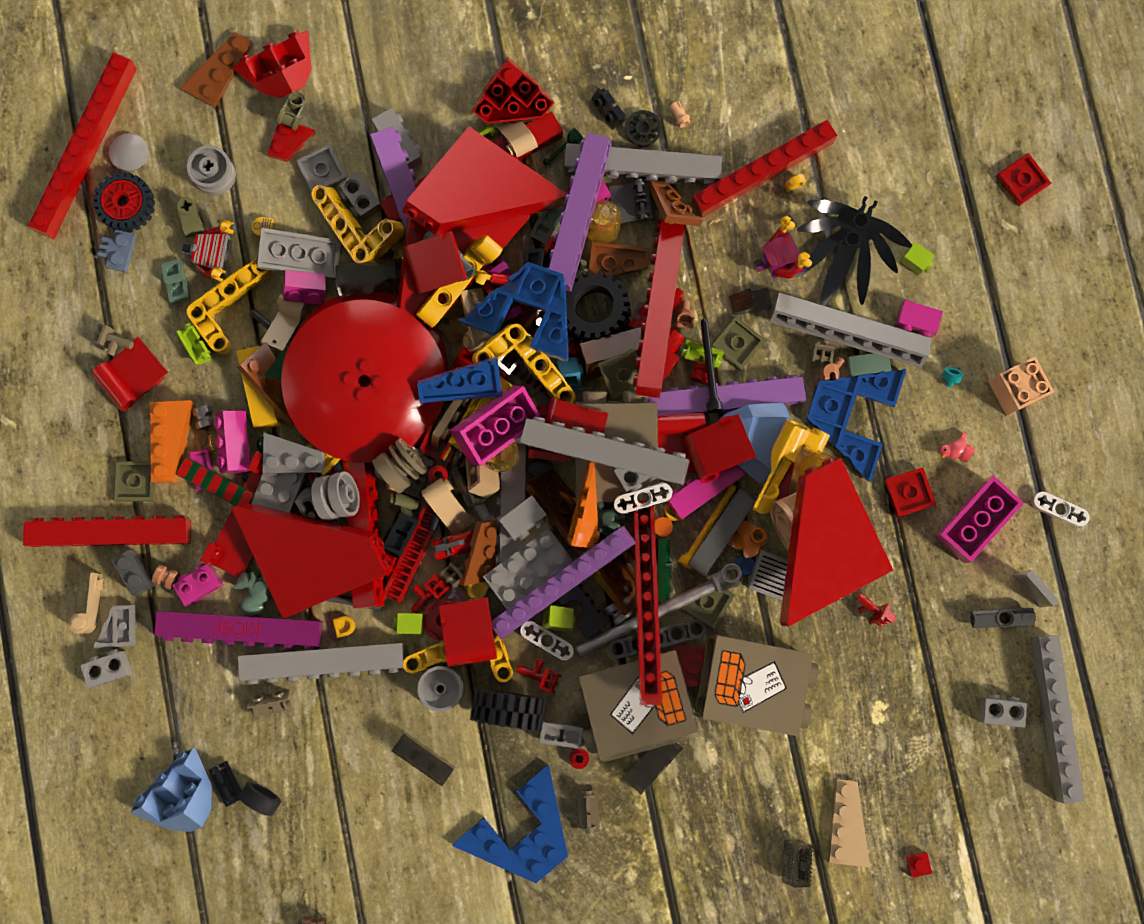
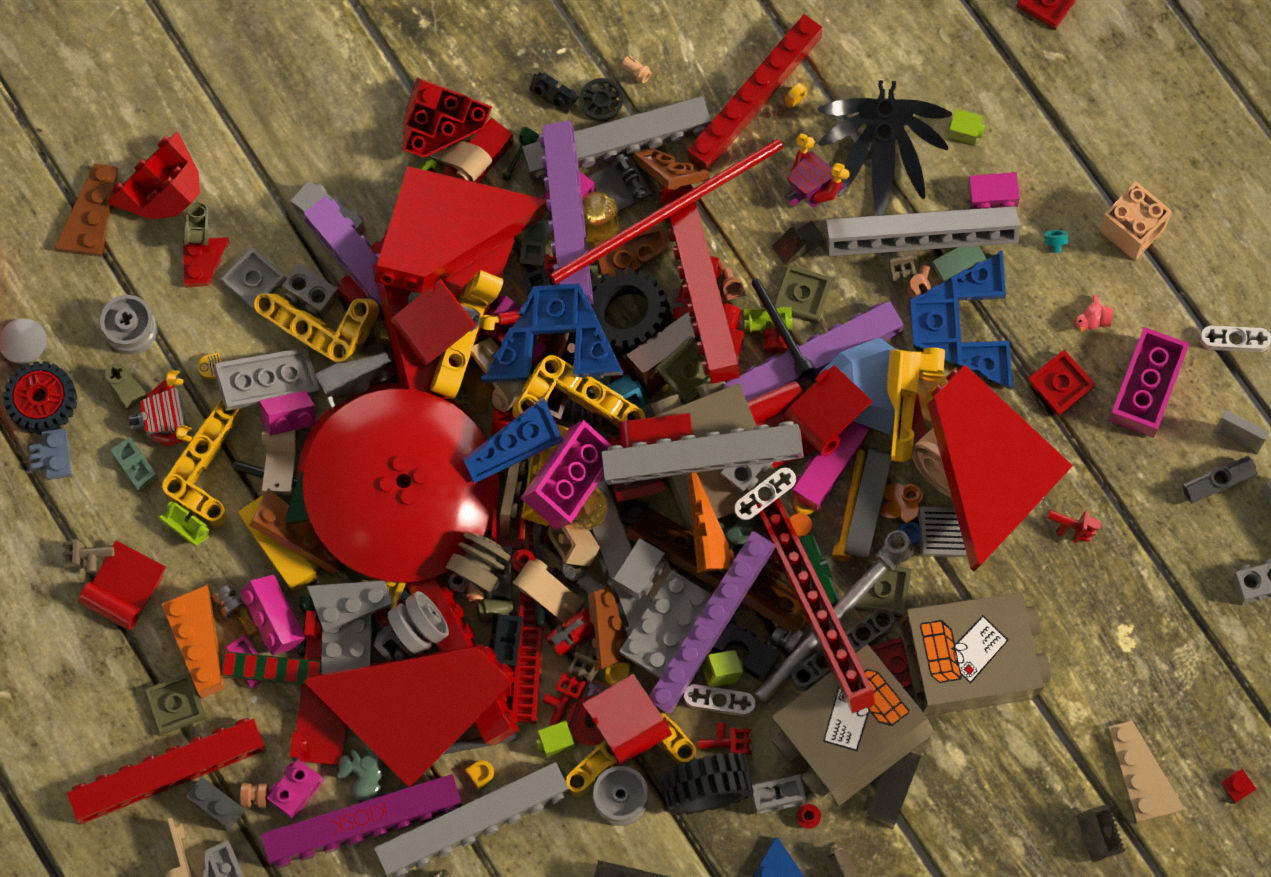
camera: 15 degrees left, 10 degrees down
none -> red piece [549,139,783,285]

